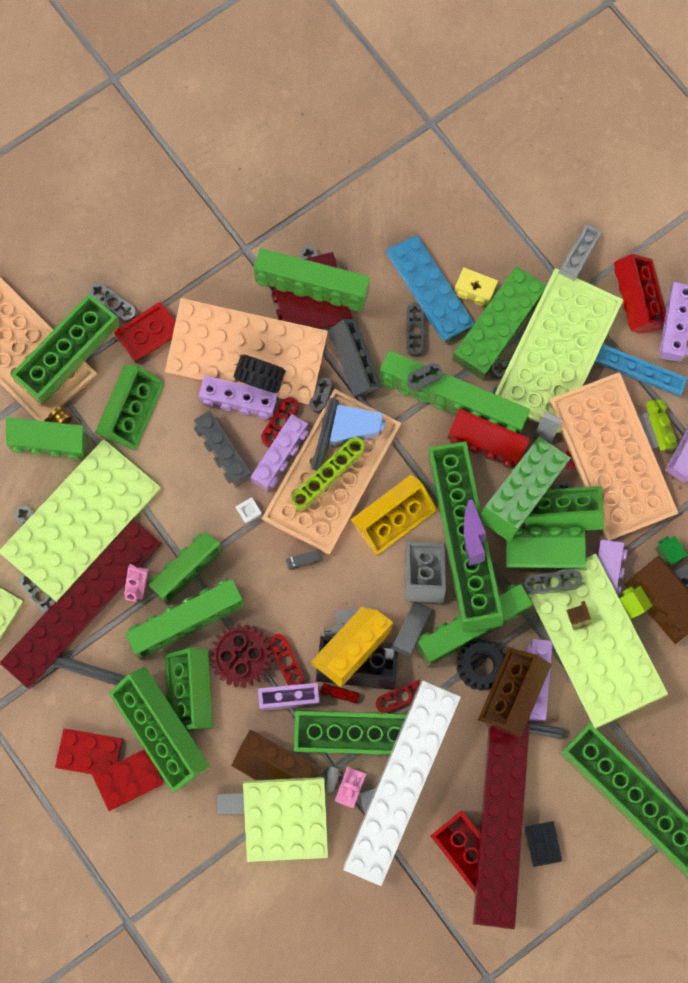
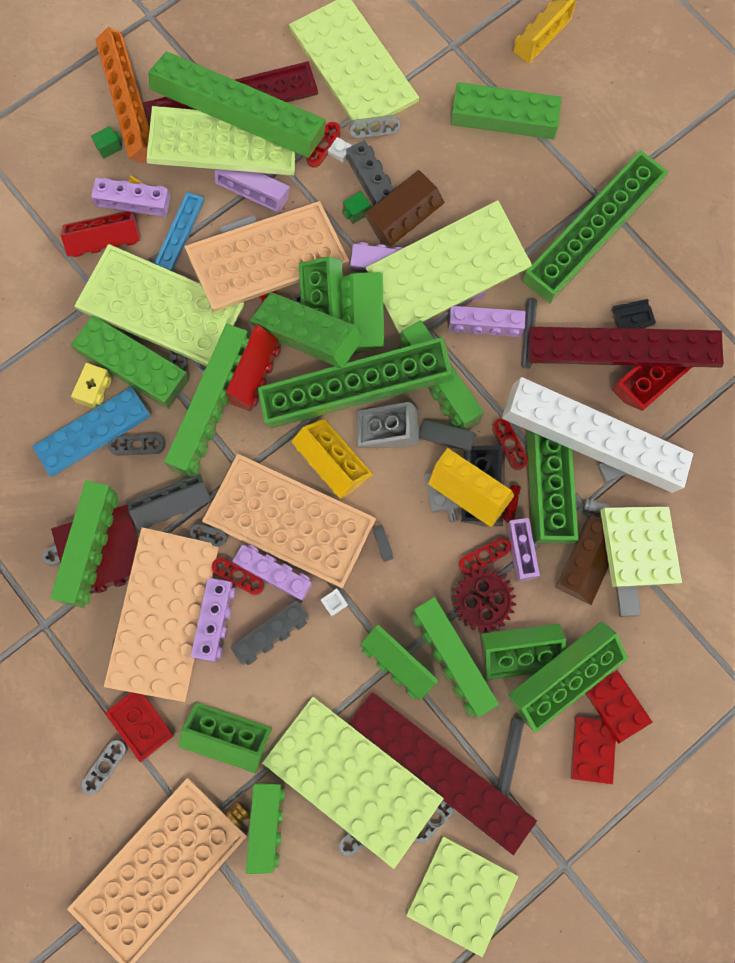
camera: 95 degrees left, 0 degrees up
bright green brick [10,293,120,405] -> none
bright pink hips [124,564,148,602] -> none
black tyre [233,354,286,393] -> none
lime beam [292,437,364,511] -> none
dark grey axle [312,398,339,471] -> none
light blue slope [330,405,386,446] -> none
bright pink hips [335,767,366,808] -> none
dark grey beam [407,363,442,391] -> none
black tyre [456,639,506,691] -> none
medium lavender slope [464,499,486,565] -> none
reddish brown slope [478,647,552,738] -> none
dark grey beam [524,570,582,595] -> none
light grey tile [533,412,562,444] -> none
light grey tile [558,224,602,282] -> none
reddish brown panel [566,601,592,630] -> none
lime brick [619,586,653,620] -> none
lime hinge [646,399,678,451] -> none

